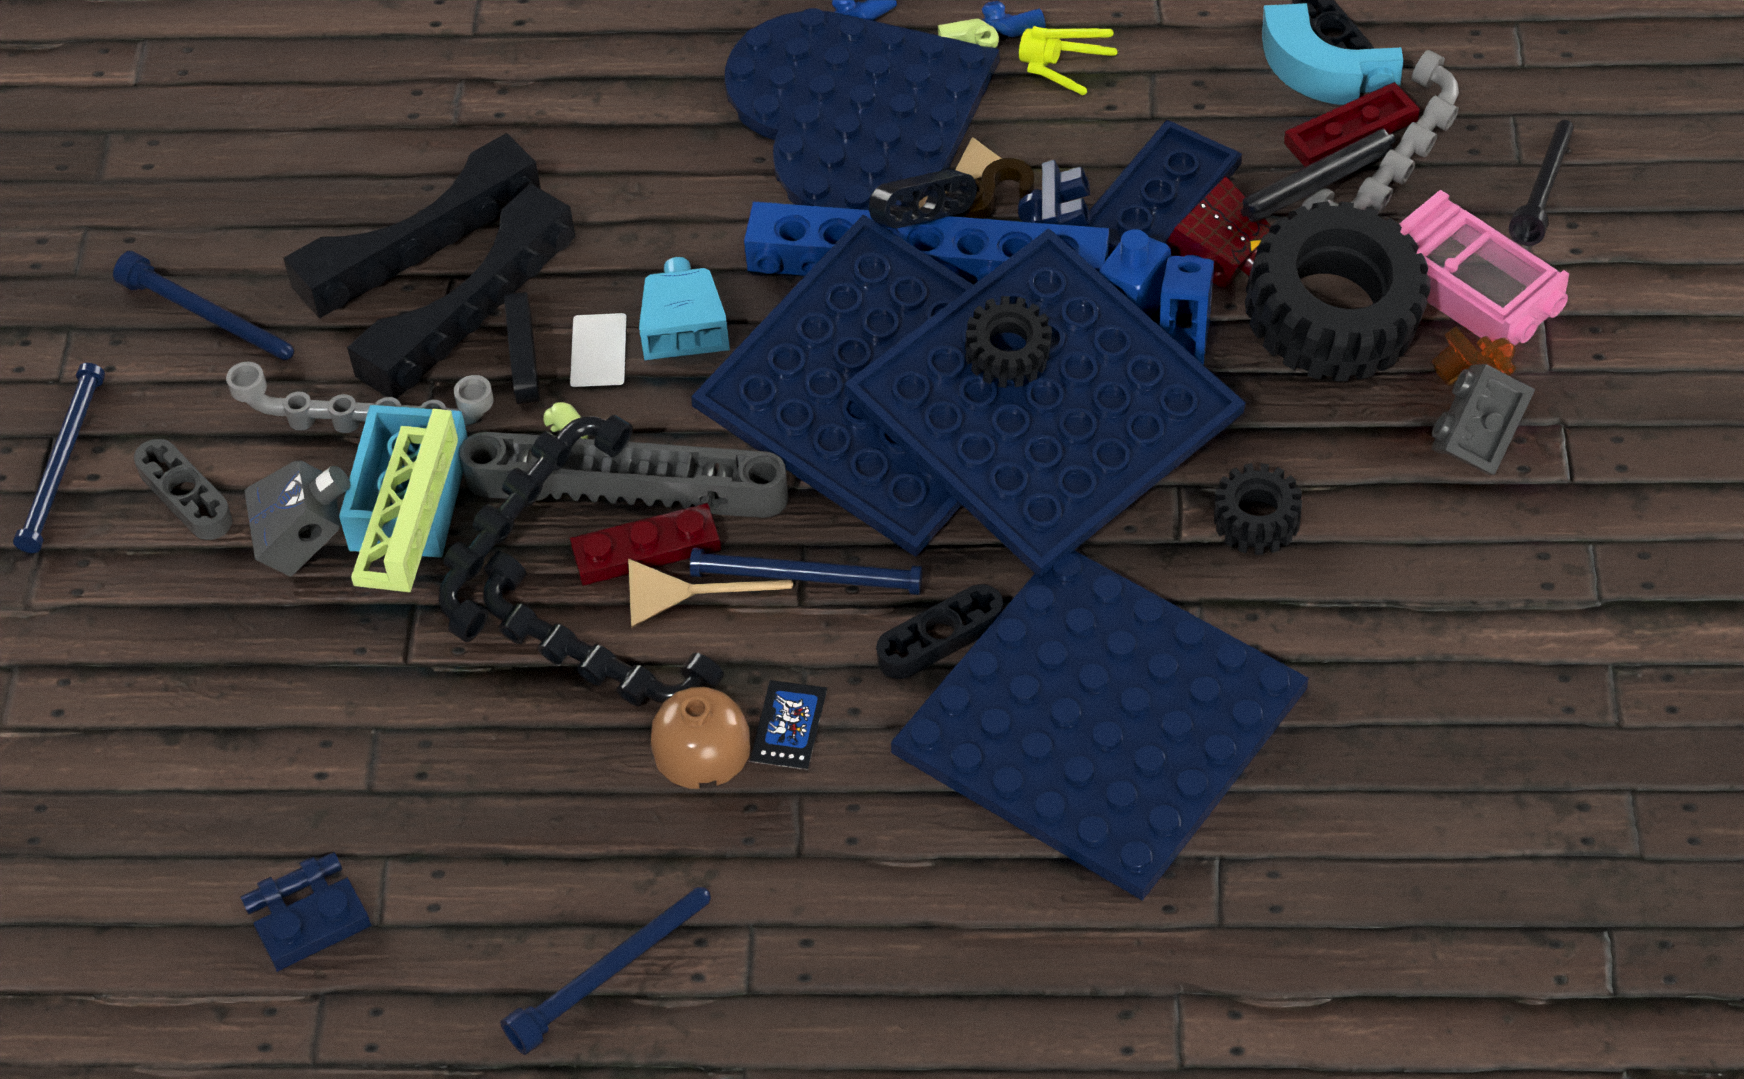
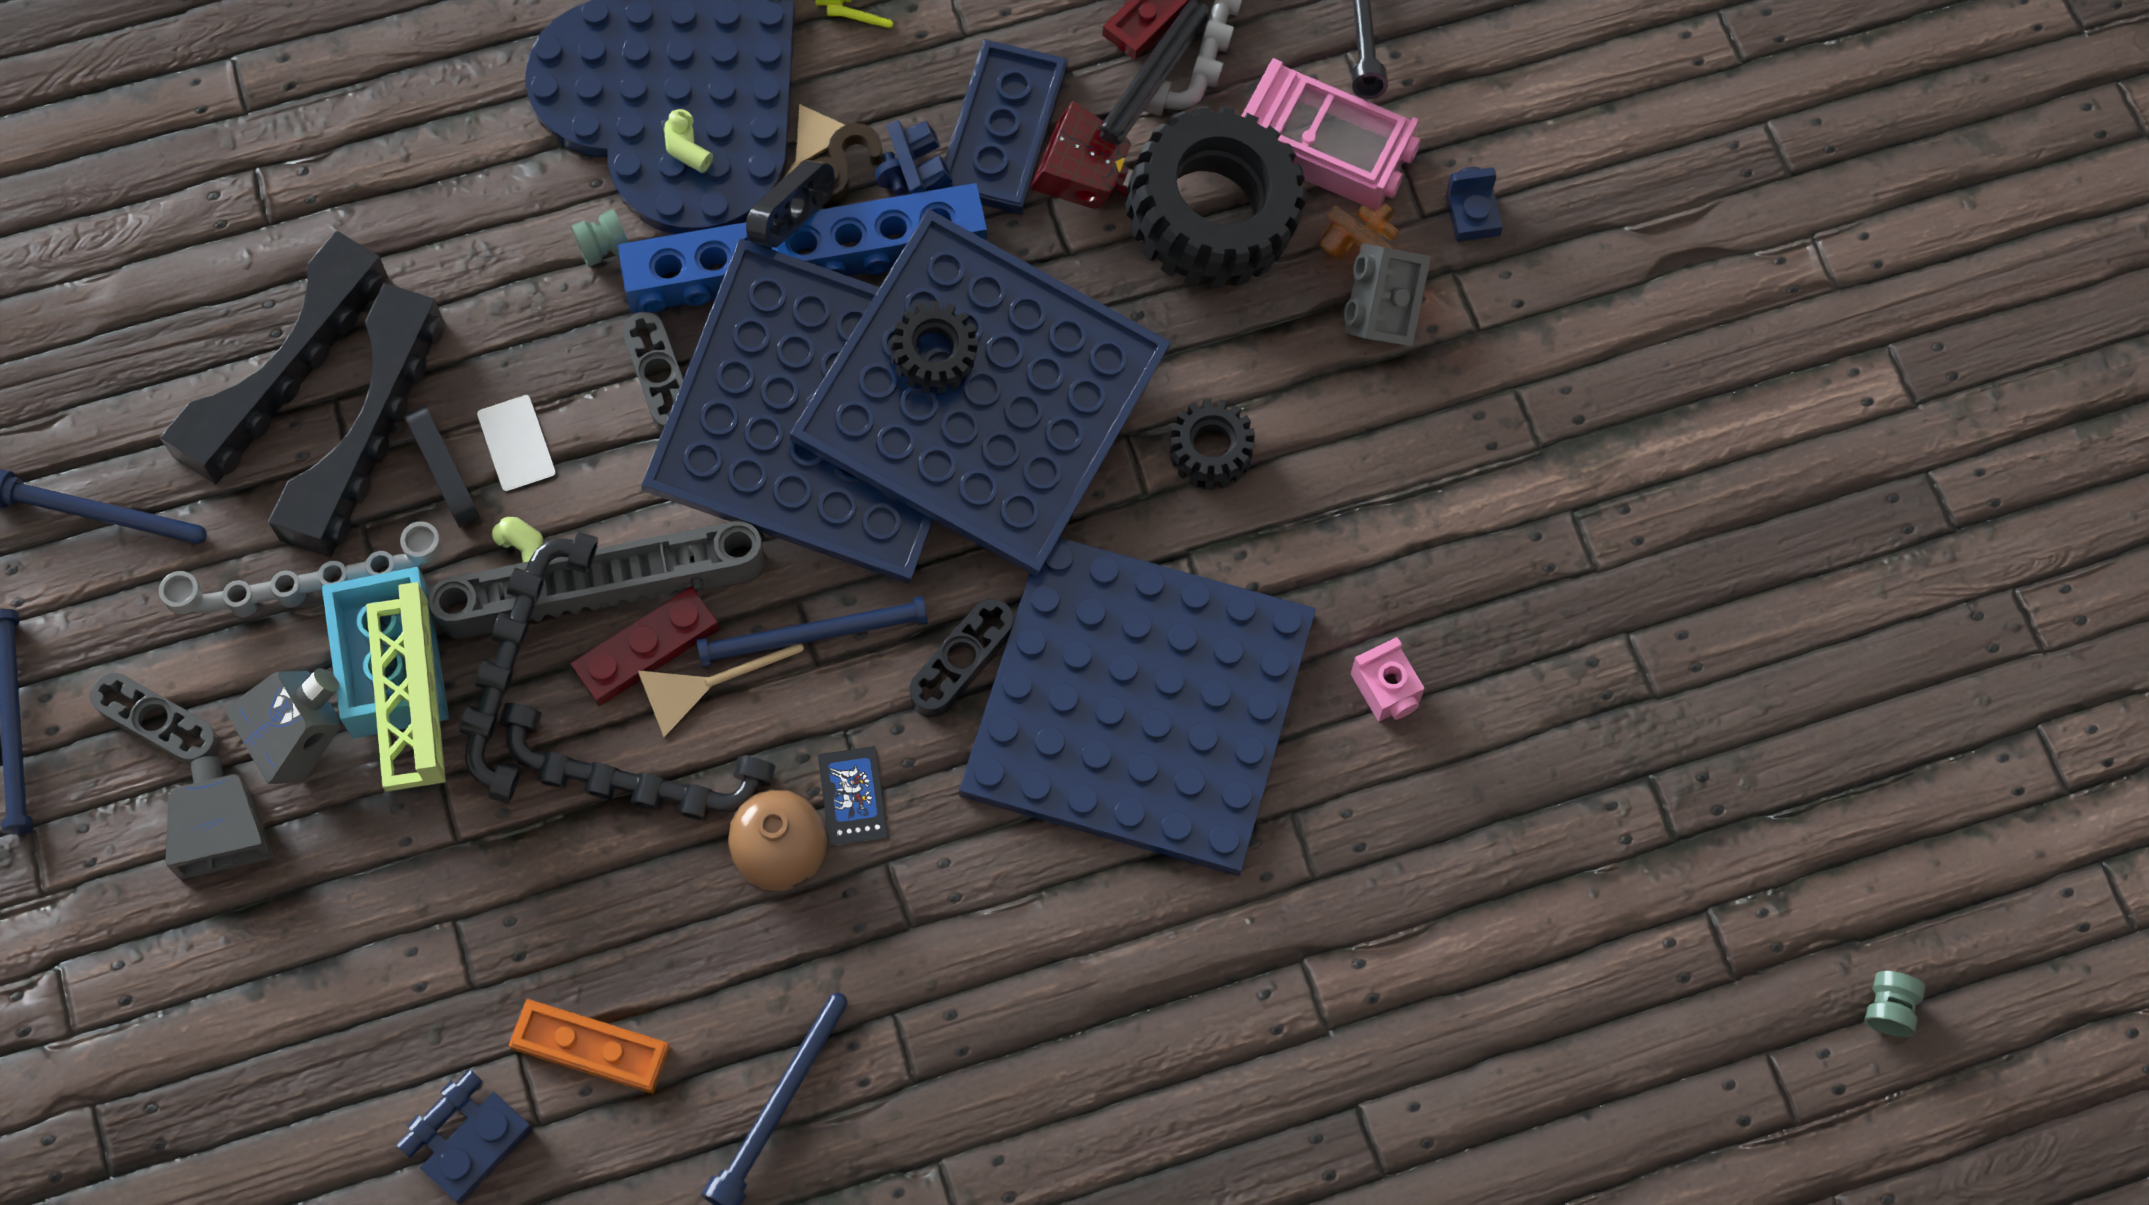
camera: 25 degrees left, 15 degrees up
medium azure torso [639,257,730,360] -> none
blue torso [1099,229,1171,318] -> none
blue torso [1159,255,1214,364] -> none
none -> dark grey torso [165,756,274,880]
none -> orange tile [508,999,671,1094]
none -> sand green wheel [571,209,629,268]
none -> dark grey beam [622,312,683,433]
none -> yellowish green arm [664,109,713,173]
none -> bright pink brick [1351,637,1425,722]
none -> dark blue bracket [1445,167,1503,242]

